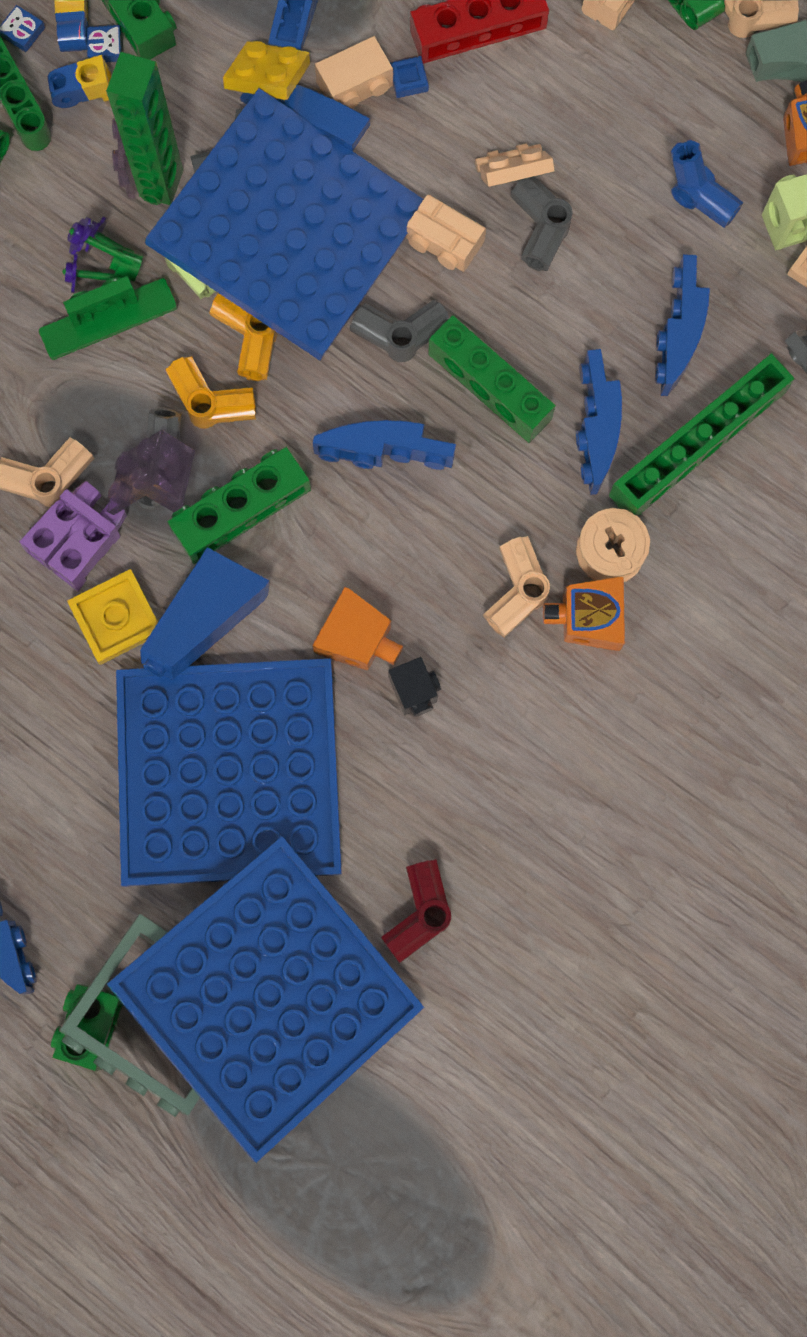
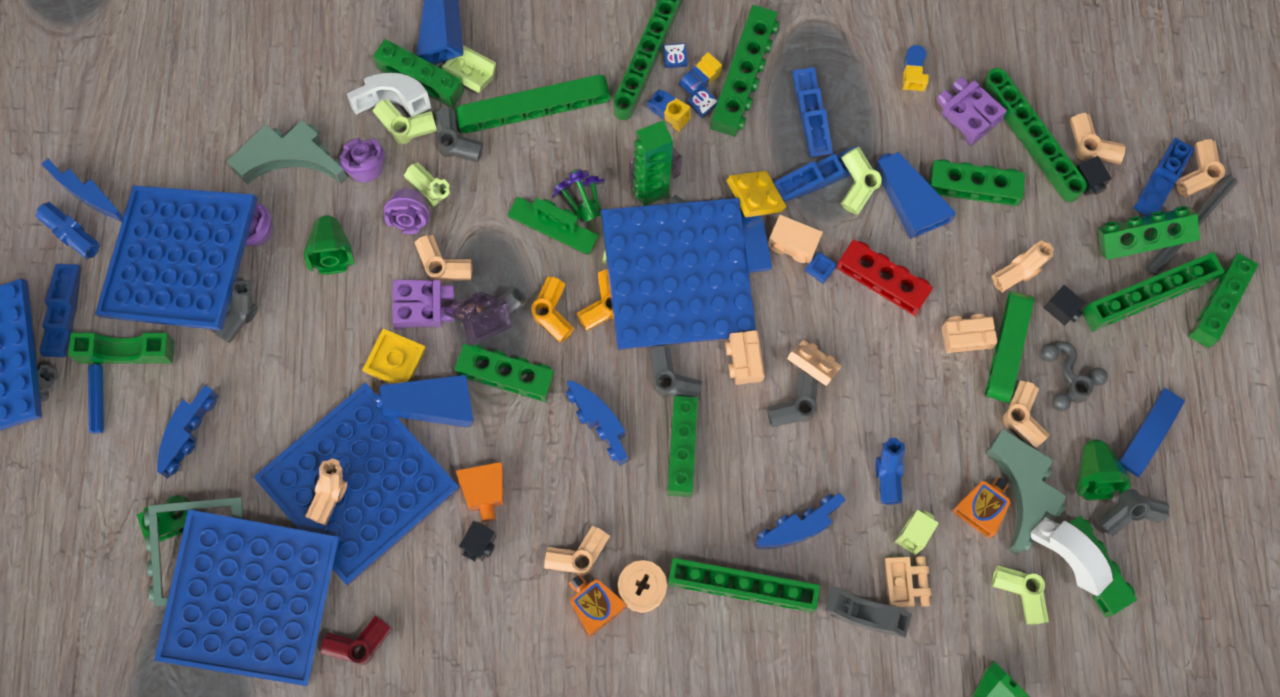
camera: 50 degrees right, 5 degrees down
blue slope [576,349,622,495] -> none
none -> light nougat piece [306,458,347,526]

